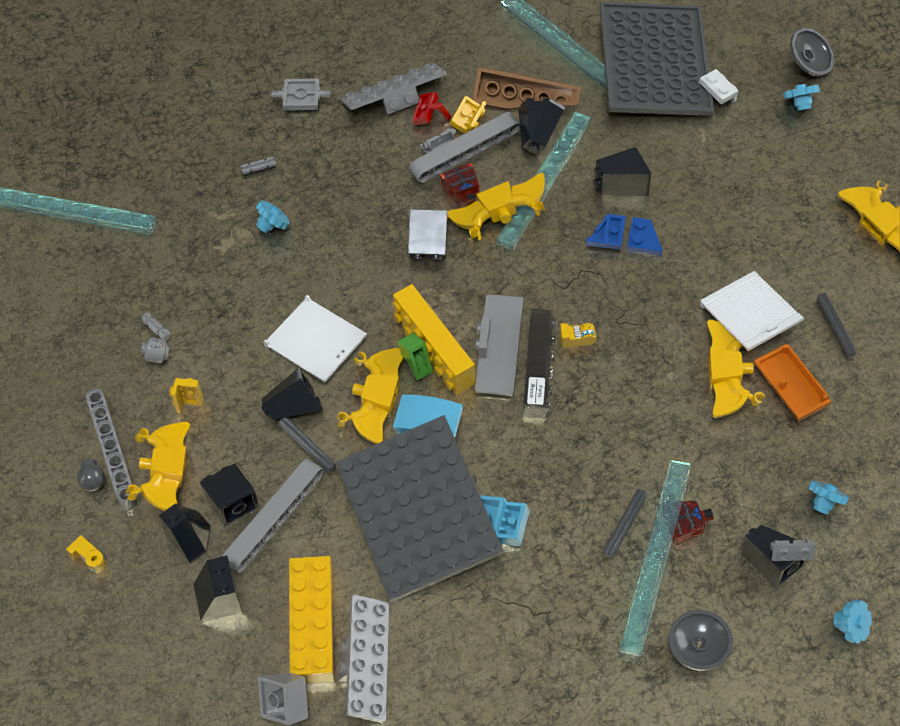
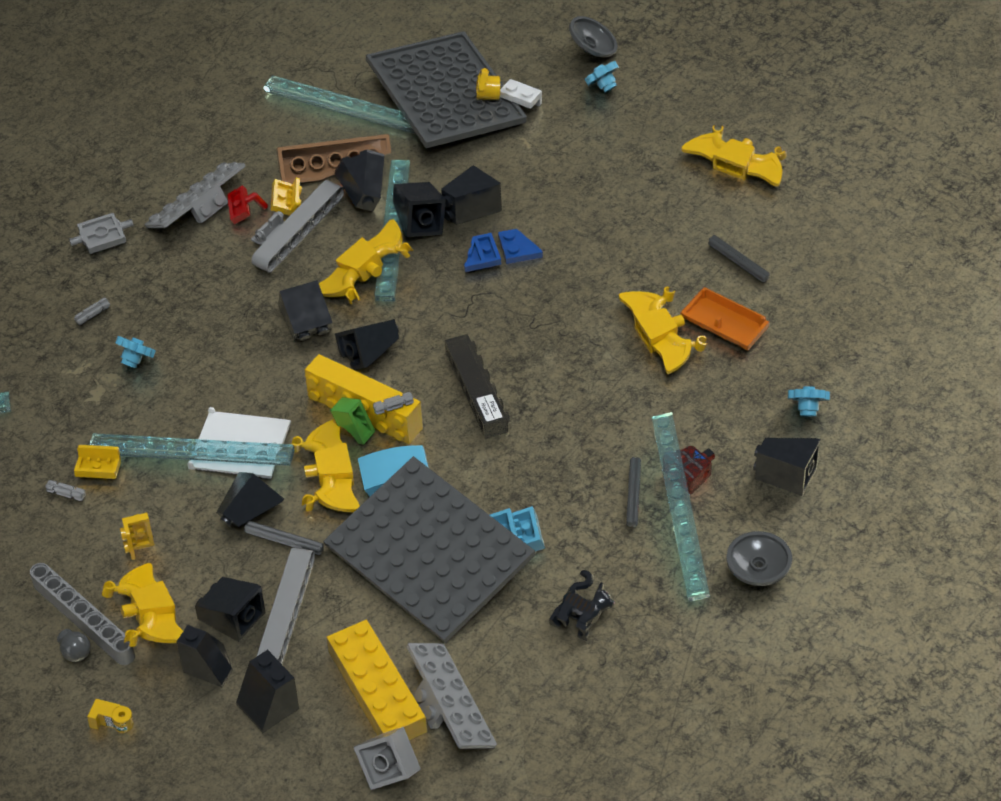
camera: 25 degrees left, 10 degrees down
light grey head [141,337,170,364] -> none
clear red torso [440,163,480,206] -> none
light grey bracket [475,294,523,396] -> none
yellow leg [560,323,597,348] -> none
white door [700,271,804,351] -> none
light grey hinge [770,539,816,561] -> none
medium azure plant [833,600,872,643] -> none
none -> yellow bracket [74,445,121,479]
none -> clear light blue plate [89,433,295,466]
none -> black slope [335,319,399,370]
none -> light grey axle [373,392,414,415]
none -> black slope [392,182,446,237]
none -> yellow piece [476,68,500,100]
none -> black animal [549,570,615,641]

